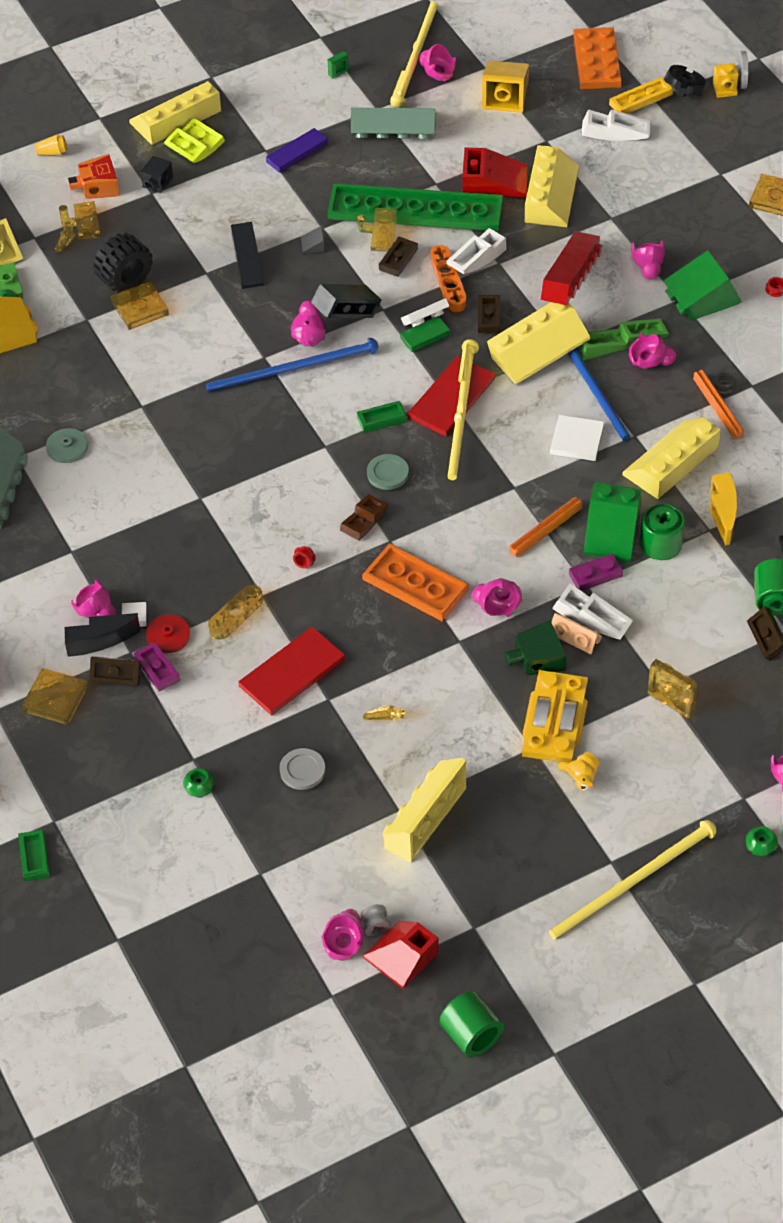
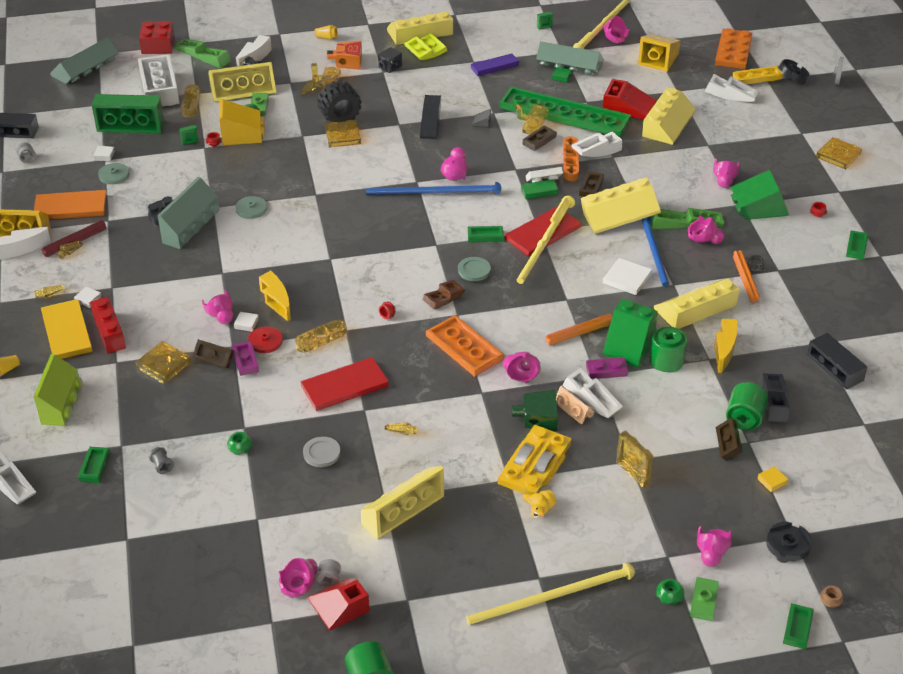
camera: 15 degrees right, 10 degrees down
black slope [65,613,140,657] -> none
black brick [311,284,382,318] -> none
red brick [540,231,602,306] -> none
yellow brick [713,63,738,98] -> none
none -> dark grey bush [148,447,174,474]
none -> yellow slope [259,270,291,321]
none -> green tile [552,67,571,82]

